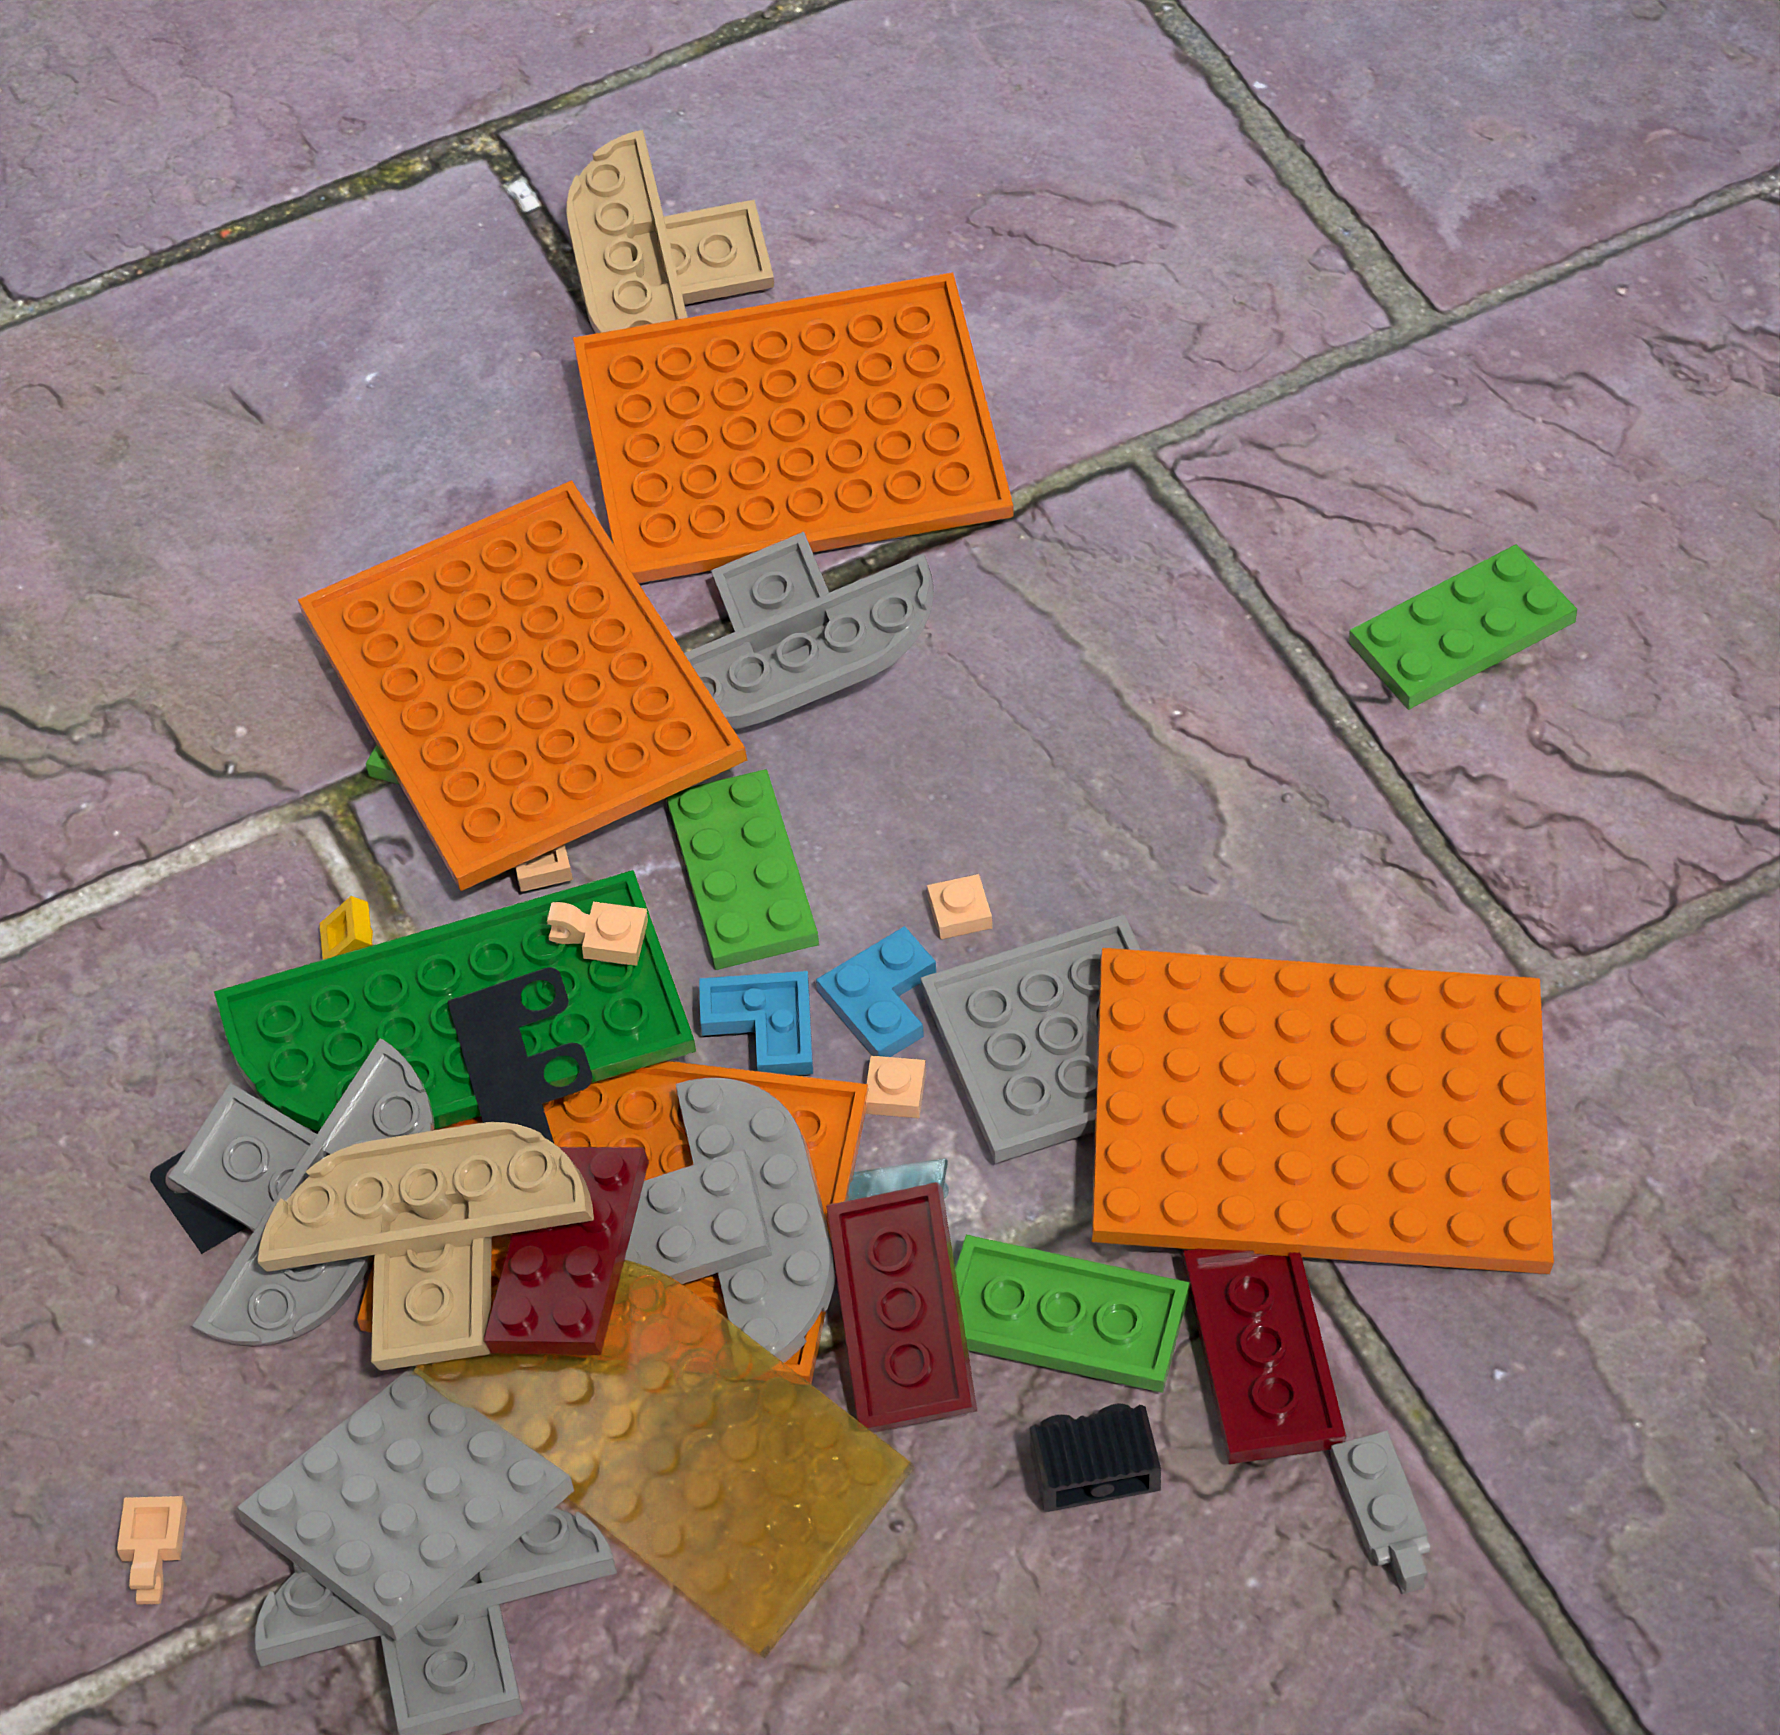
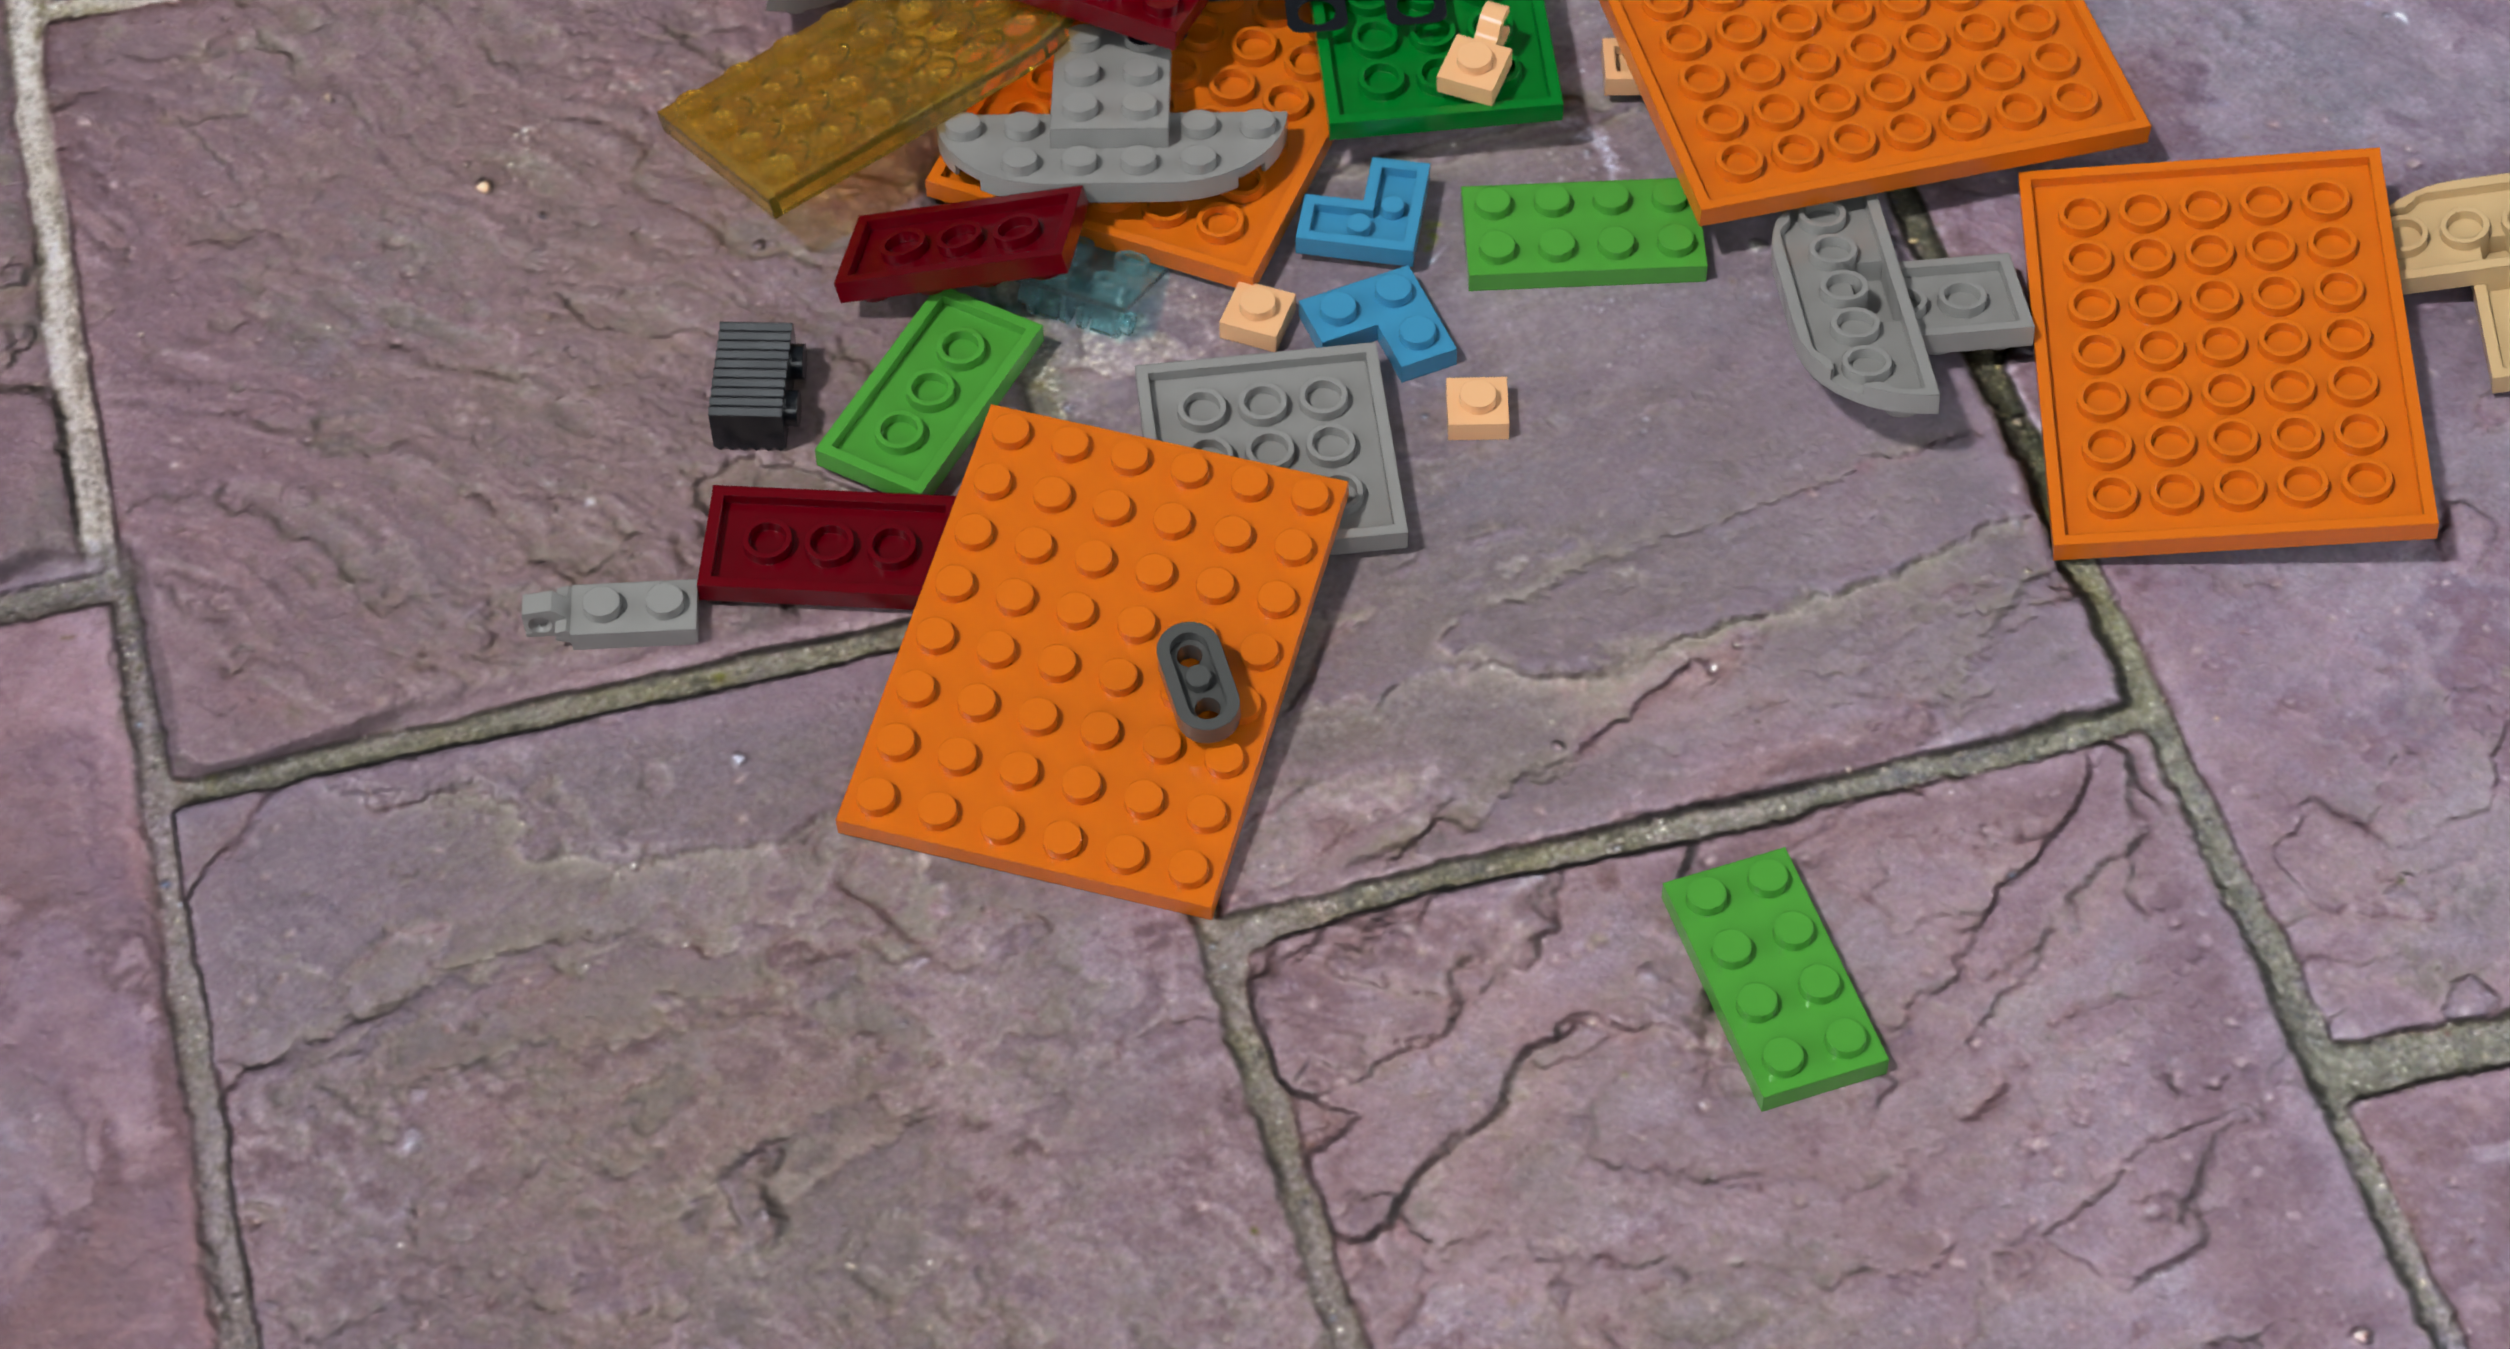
camera: 100 degrees right, 0 degrees up
none -> dark grey plate [1157,622,1241,743]

